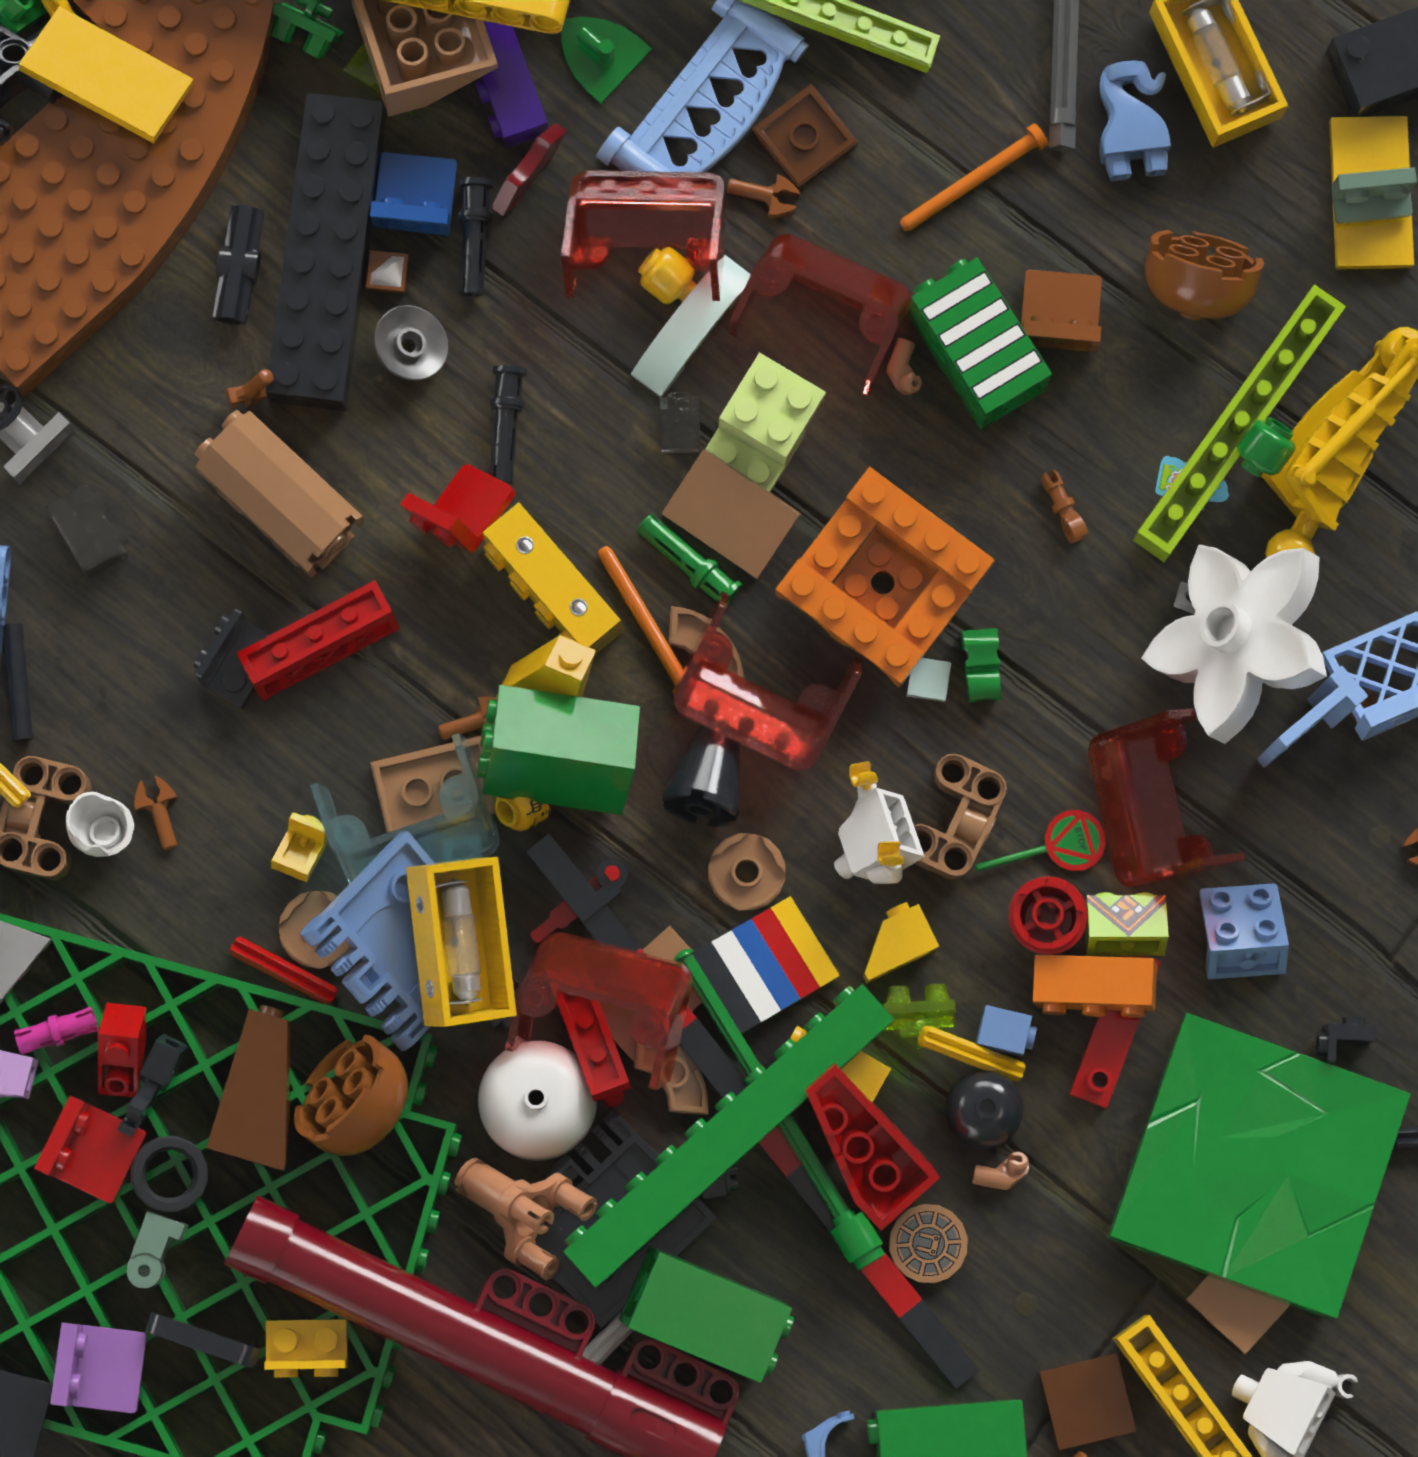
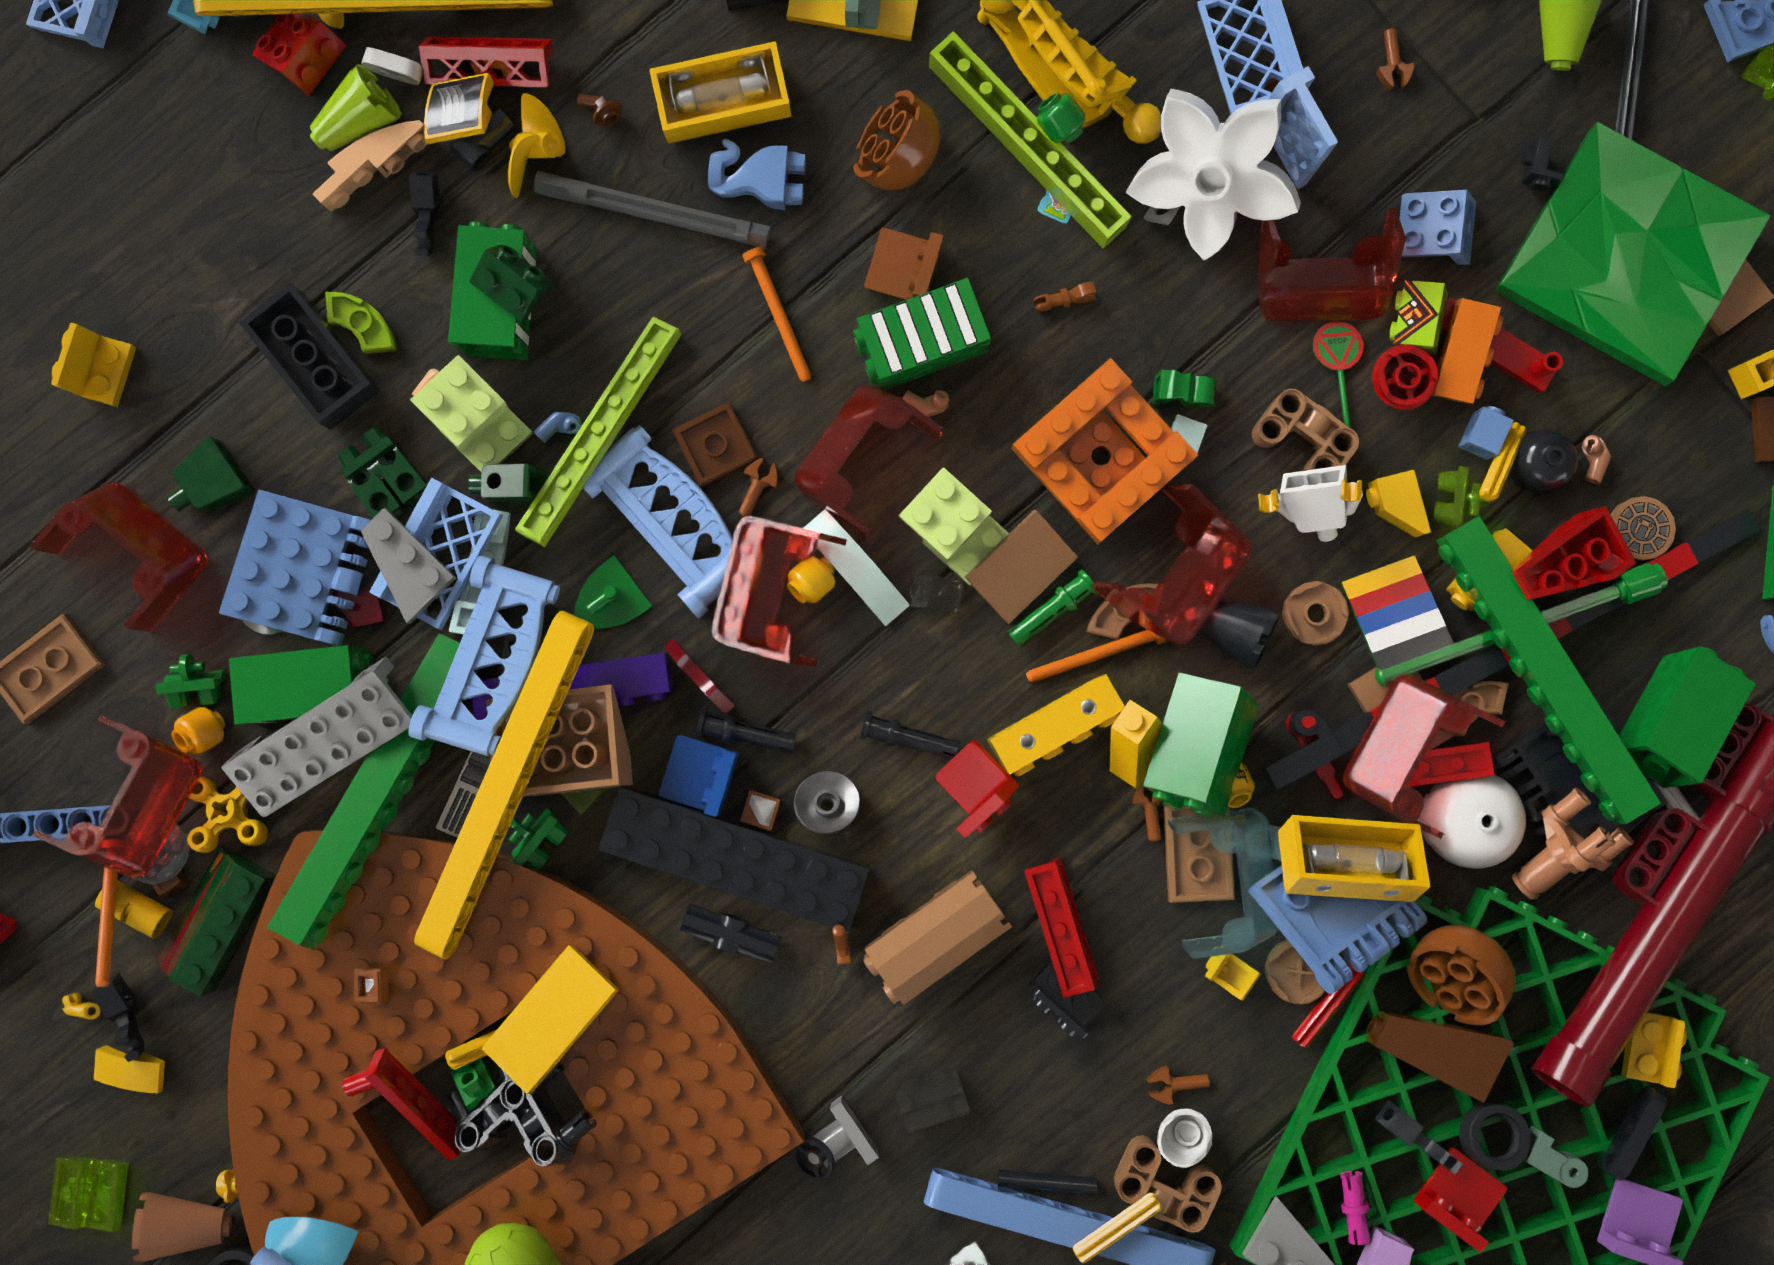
camera: 70 degrees left, 5 degrees up
red slope [98,1003,146,1098] -> none

